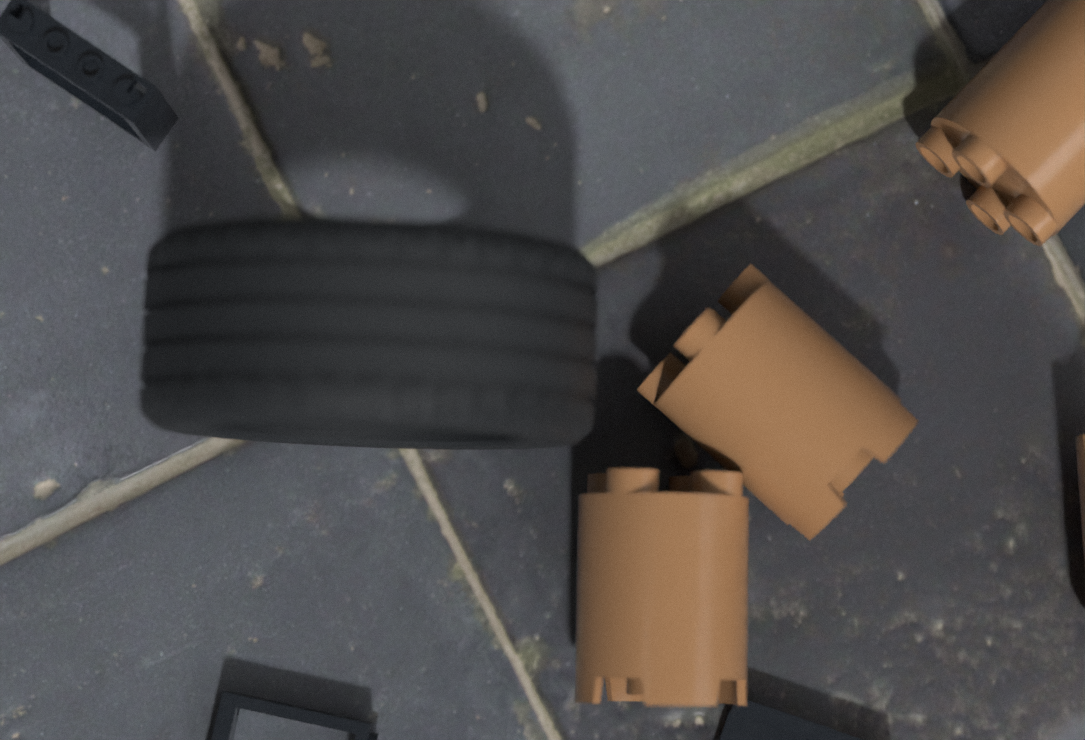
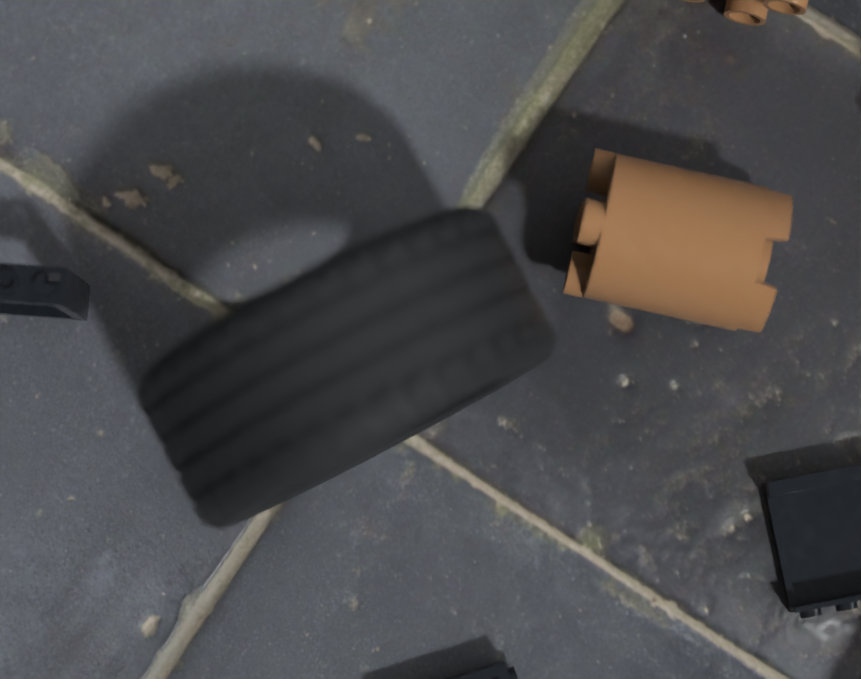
camera: 30 degrees left, 0 degrees up
medium nougat brick [575,468,749,706] -> none

